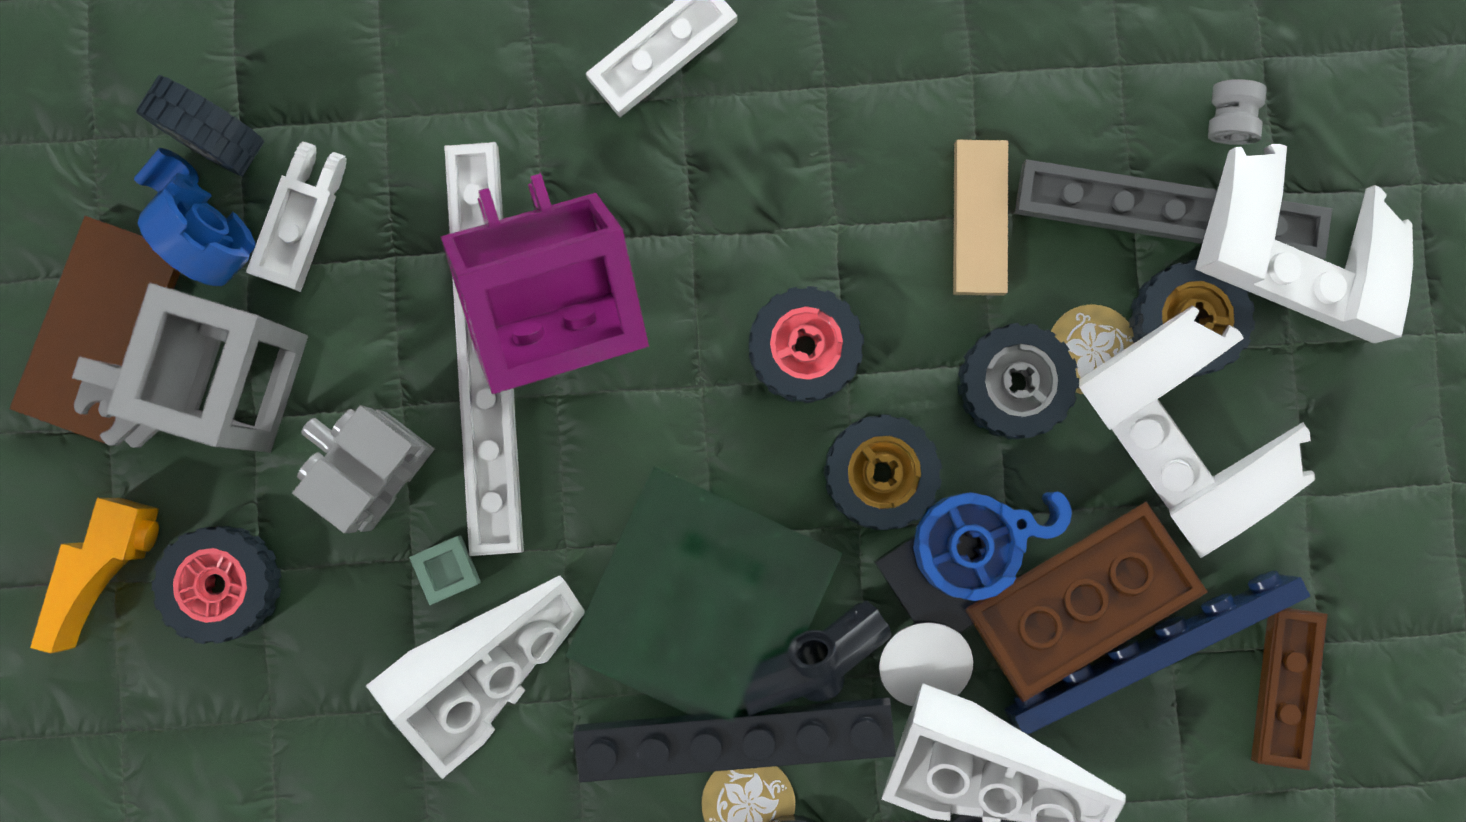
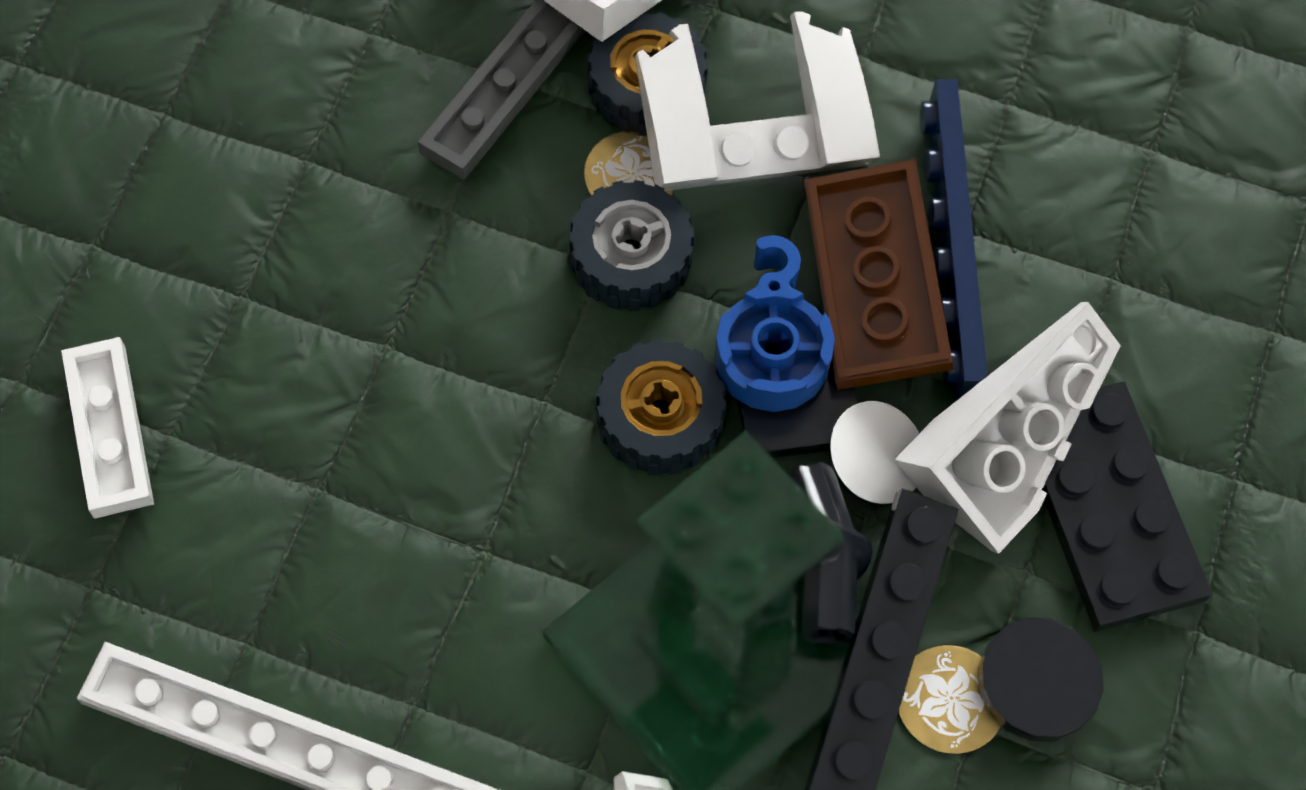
camera: 65 degrees left, 20 degrees down
magenta piece [440,173,649,395] -> none
black wheel [748,286,864,403] -> none
tan tile [953,140,1008,296] -> none
reddish brown tile [1251,608,1328,771] -> none

